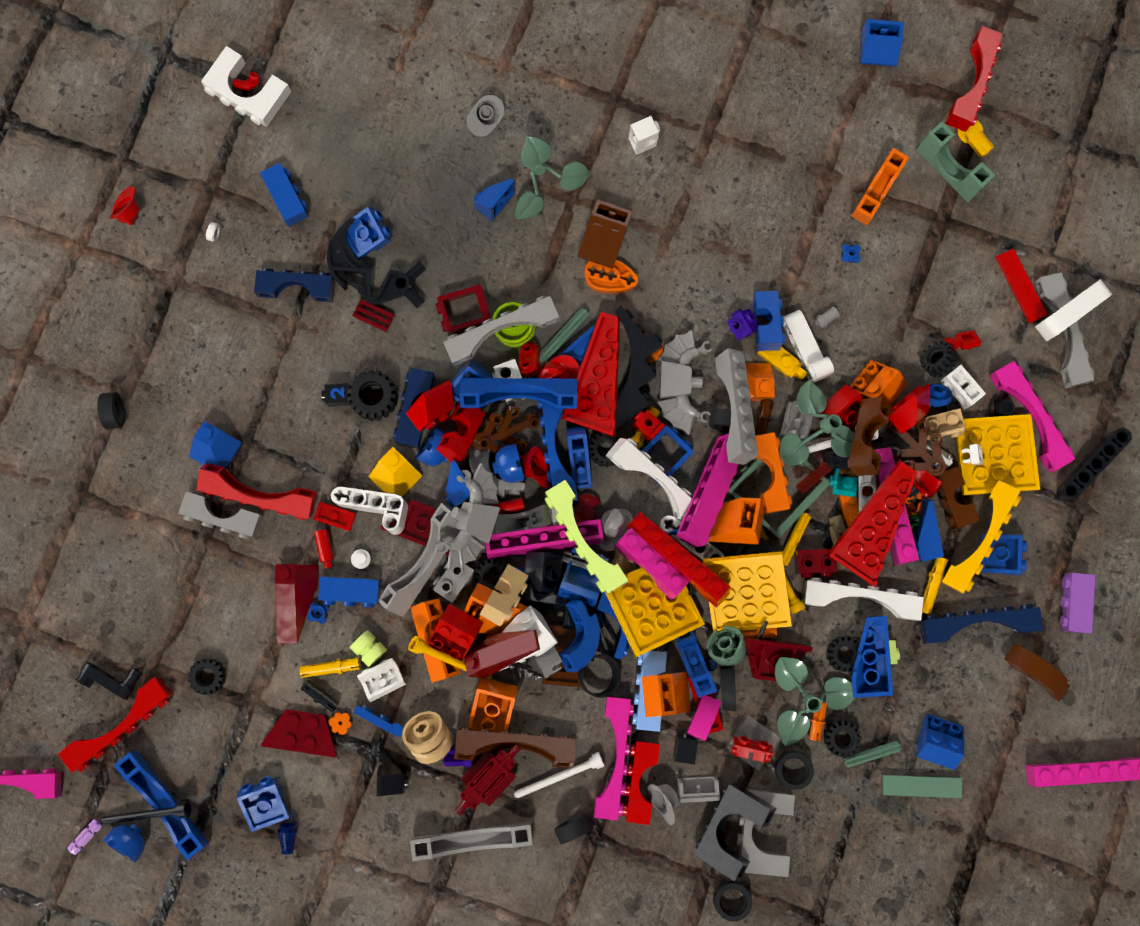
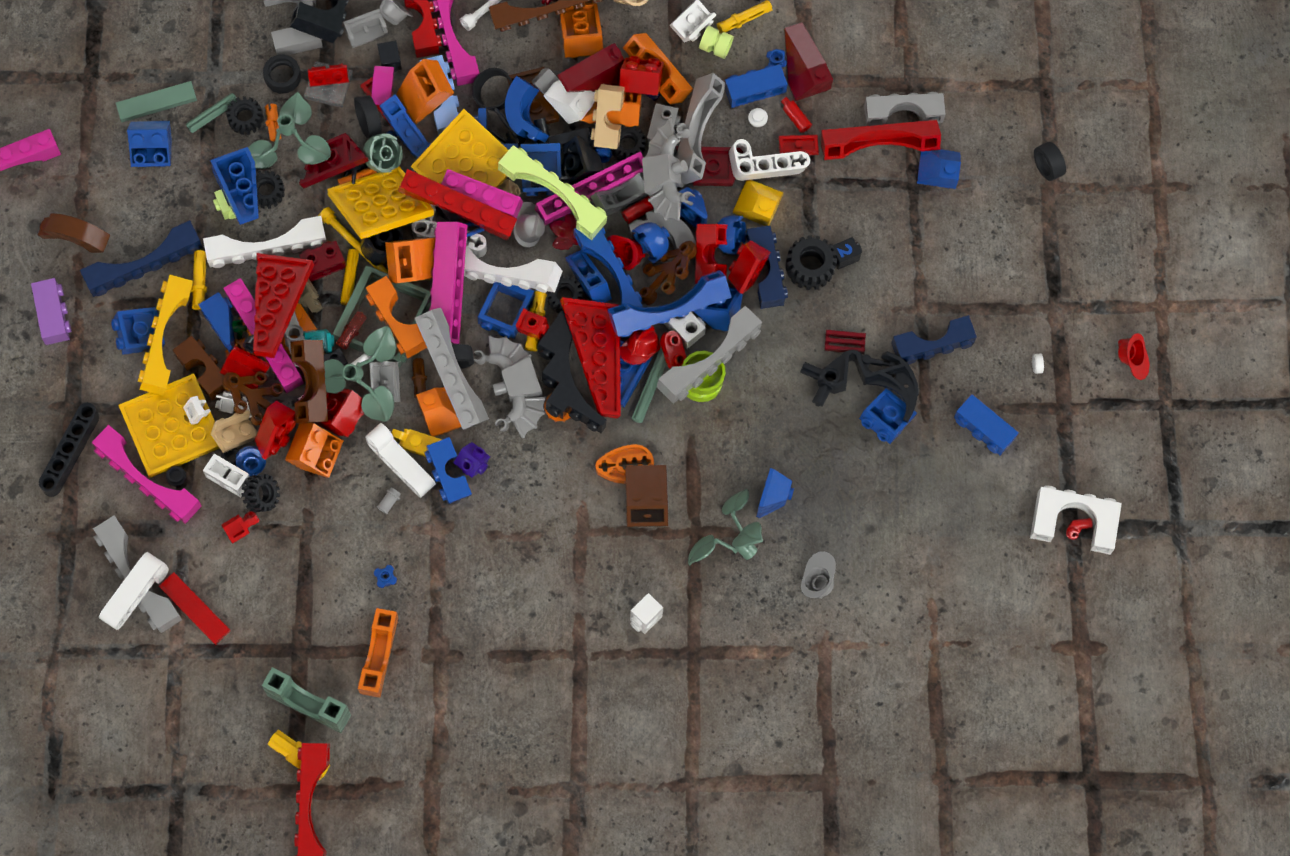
camera: 160 degrees right, 10 degrees down
yellow piece [408,636,492,679] -> none
dark red window [435,284,491,336] -> none
blue slope [860,19,904,67] -> none

